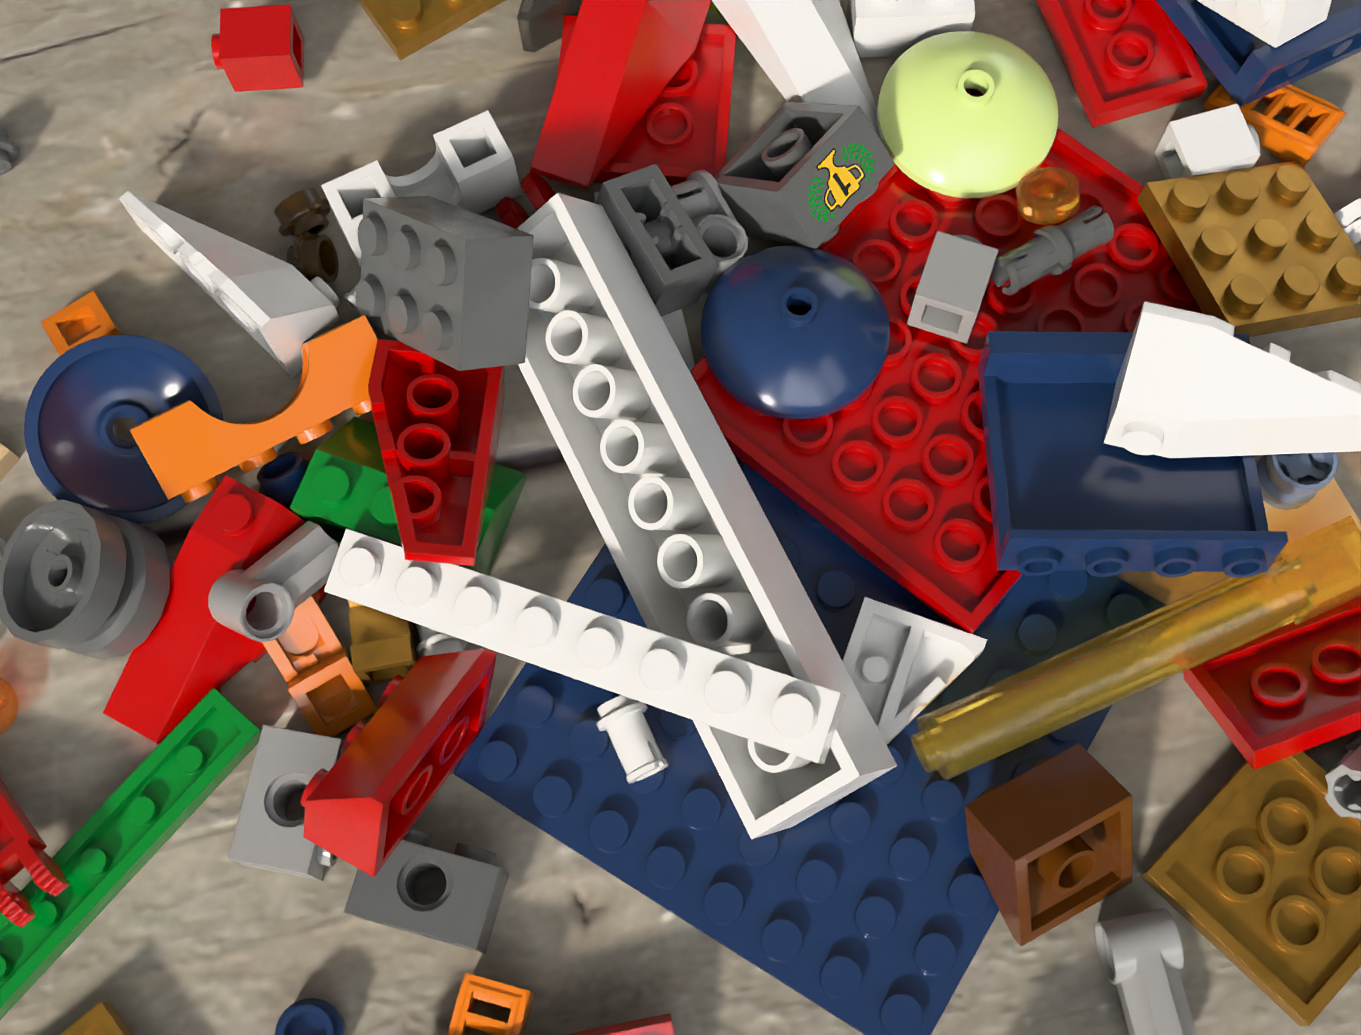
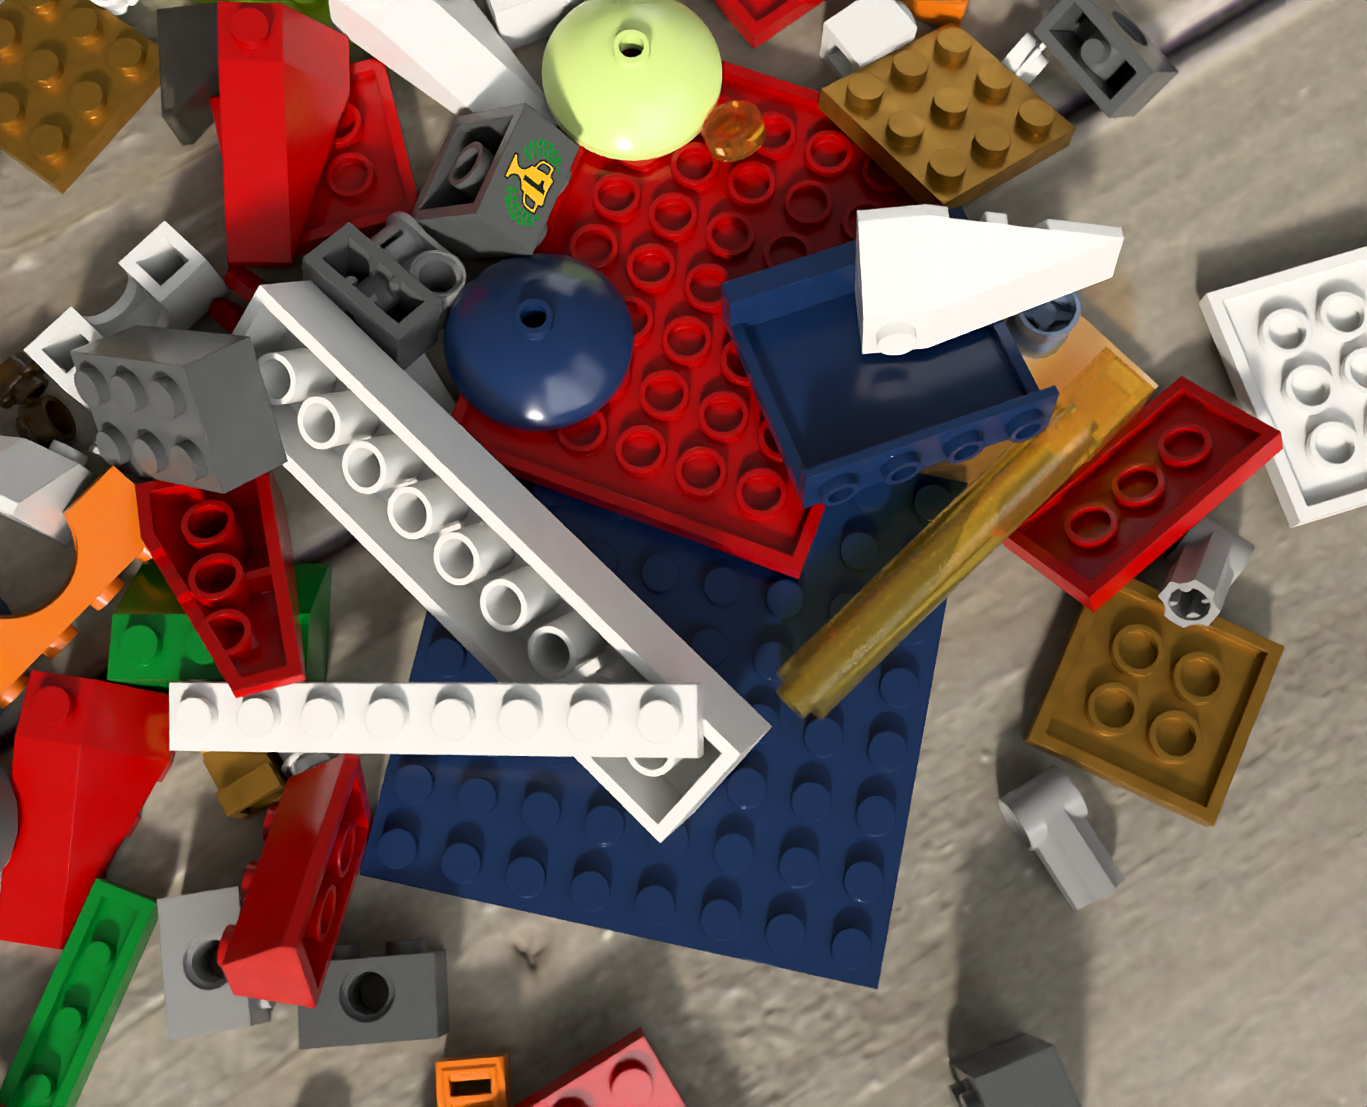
camera: 20 degrees left, 5 degrees up
light grey piece [208,521,339,642] -> none
dark blue plate [257,451,311,508] -> none
orange slope [262,594,378,737] -> none
white pin [596,695,668,784] -> none
white wing [842,597,987,745] -> none
light grey brick [907,231,998,343] -> none
reddish brown slope [965,743,1132,947] -> none
dark grey pin [991,205,1114,296] -> none

